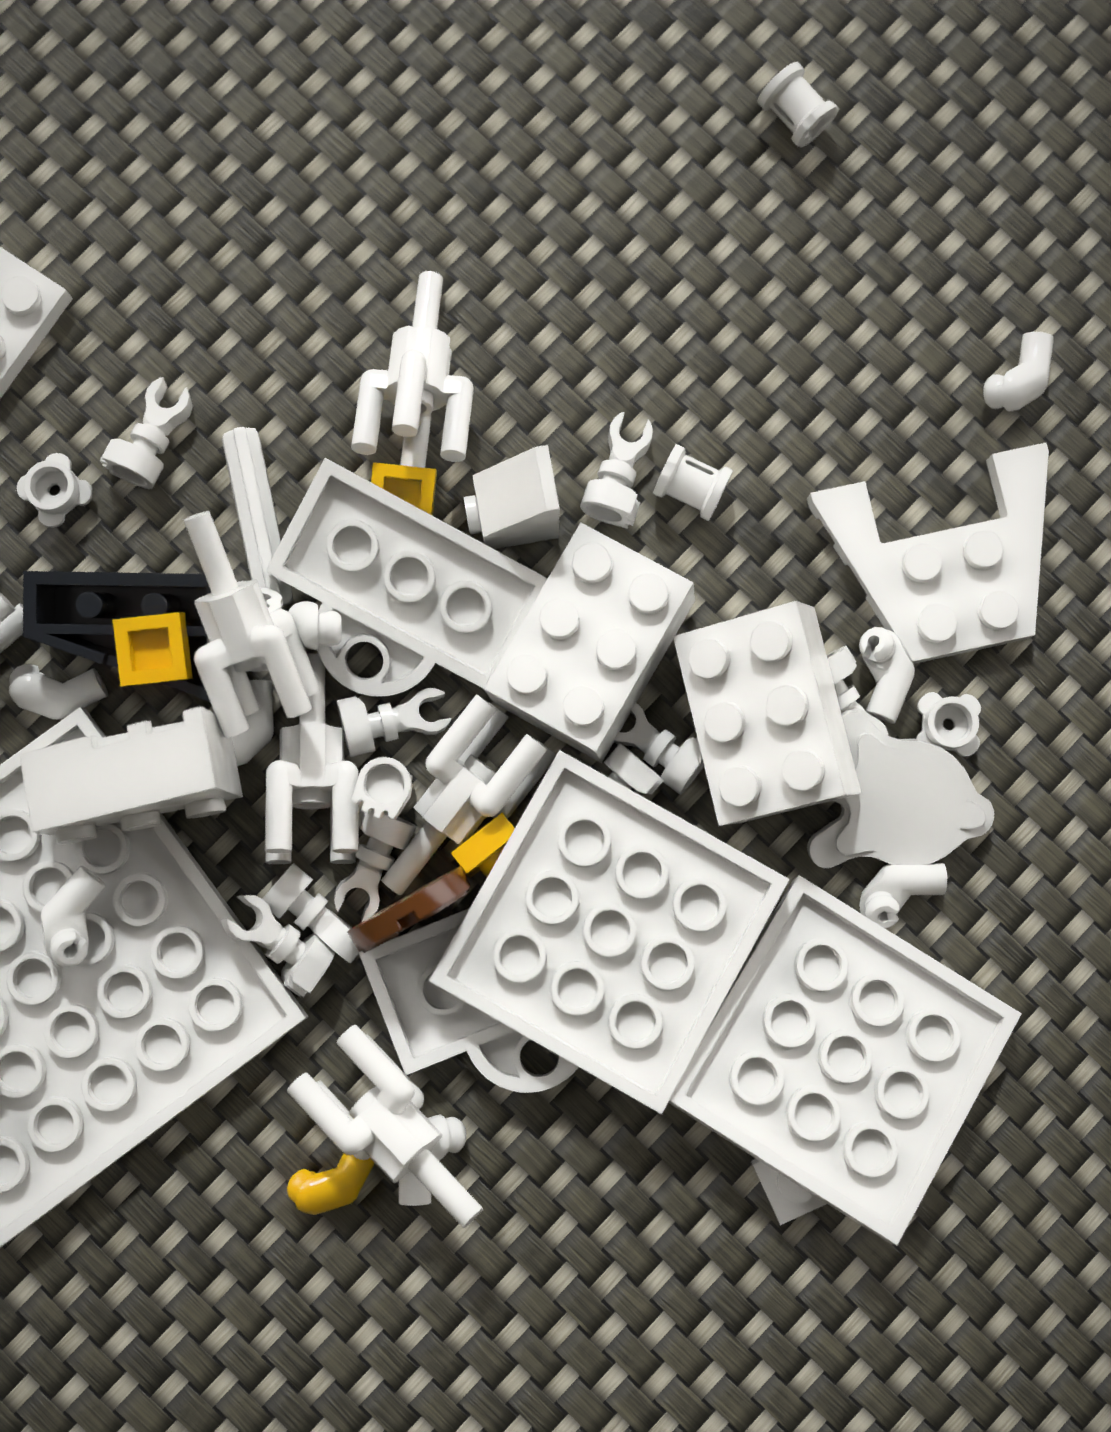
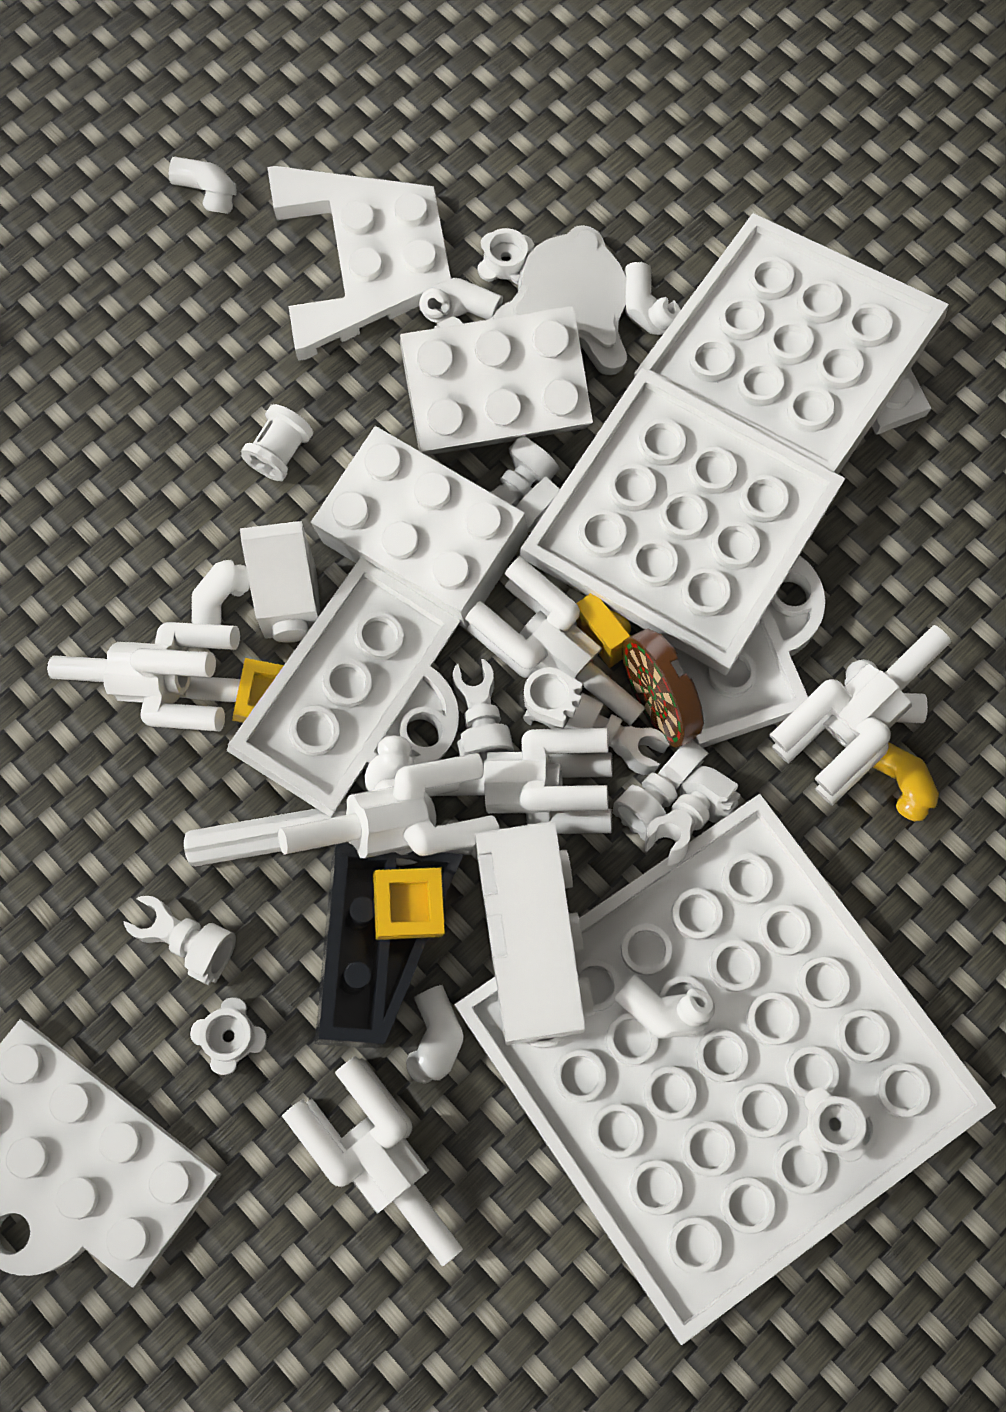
camera: 85 degrees left, 10 degrees down
white piece [580,412,653,528] -> none
none -> white arm [192,560,250,625]

